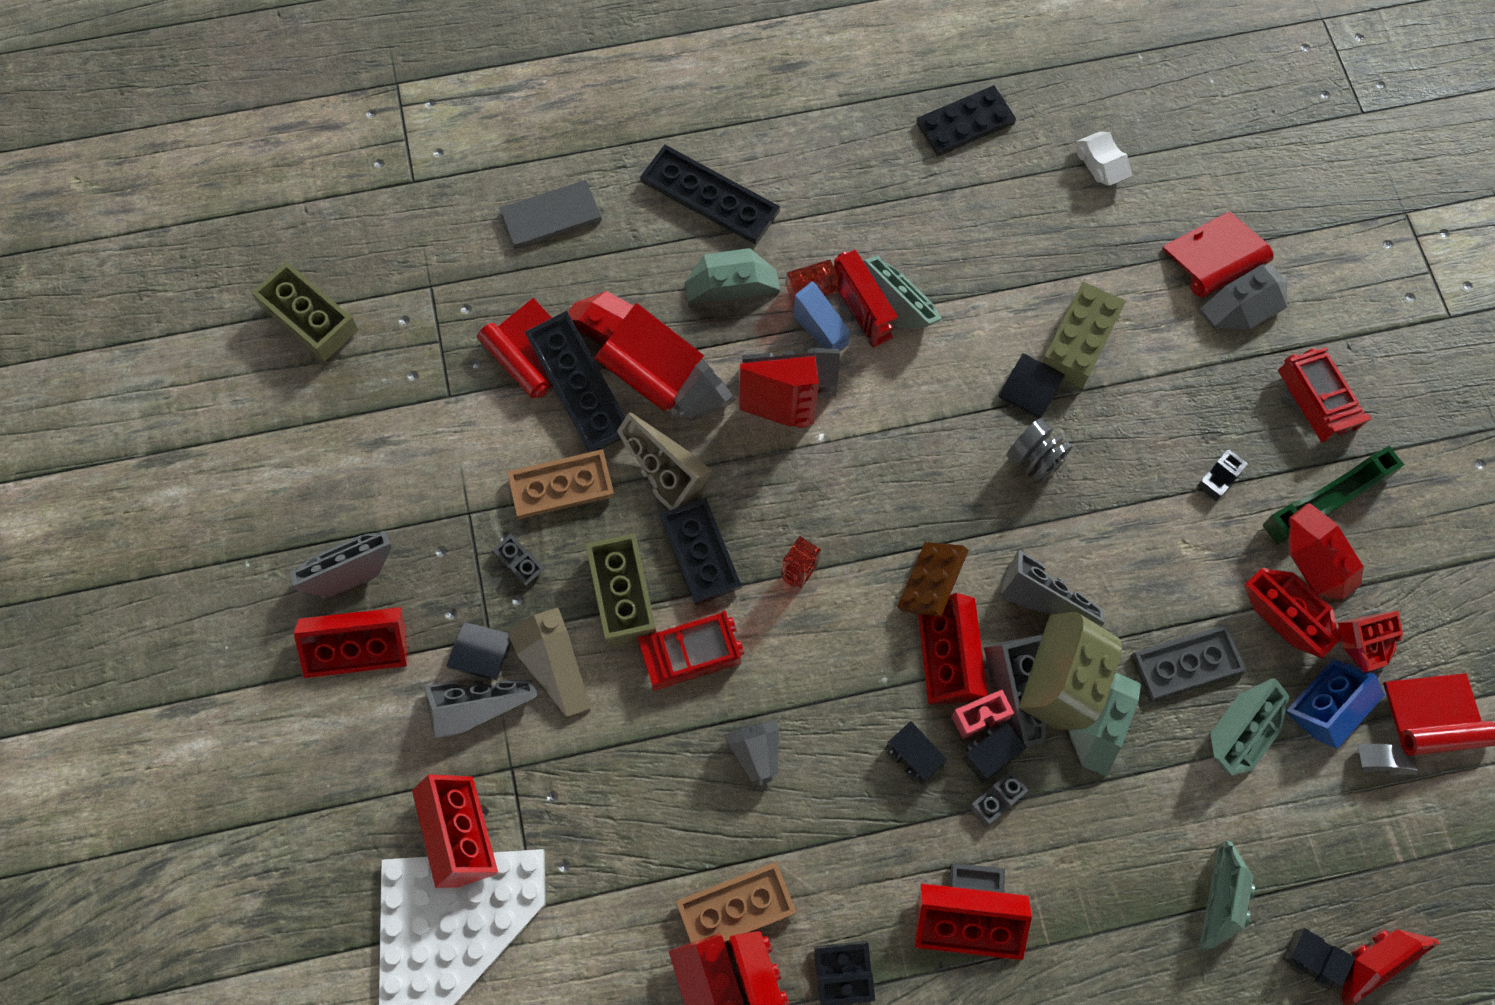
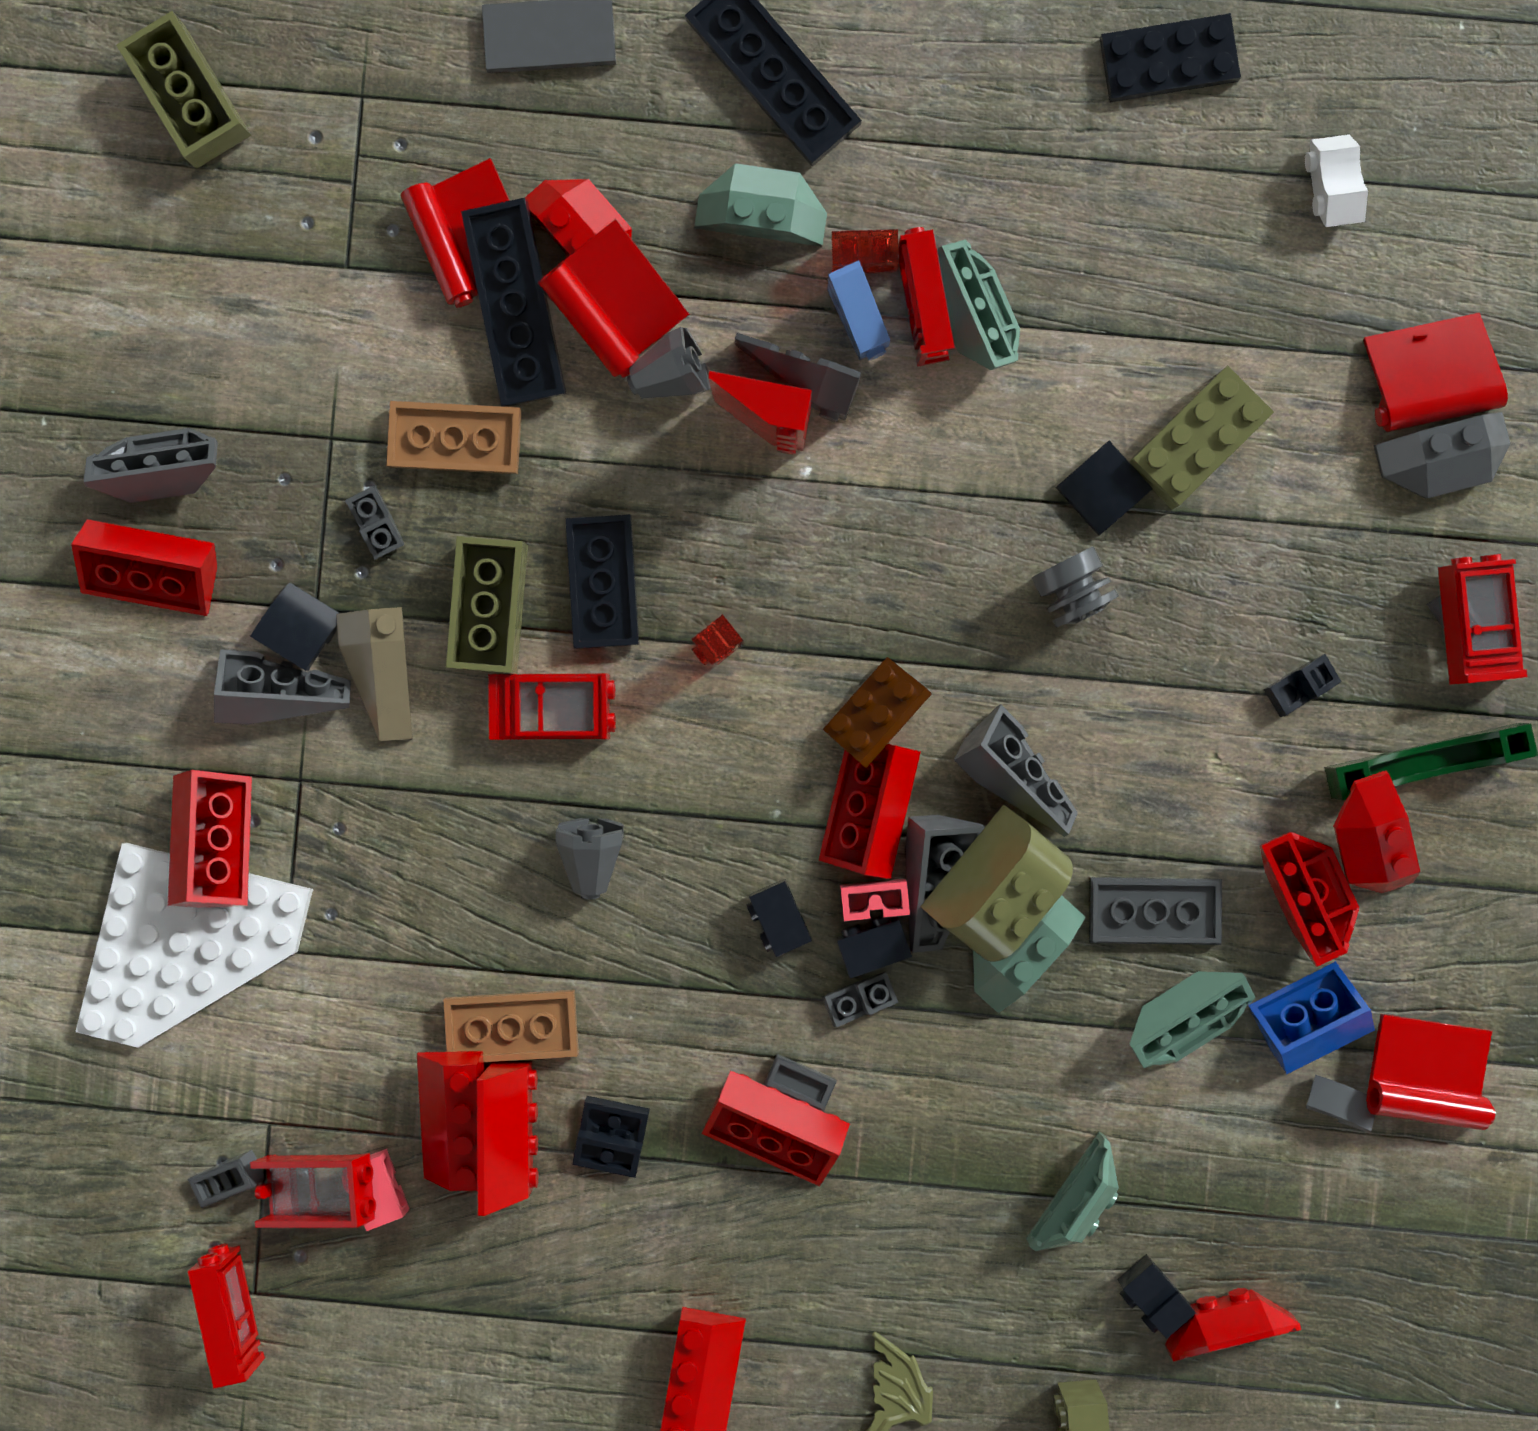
camera: 20 degrees right, 20 degrees up
dark tan wedge [617,412,712,510] -> none
red wedge [1337,611,1403,672] -> none

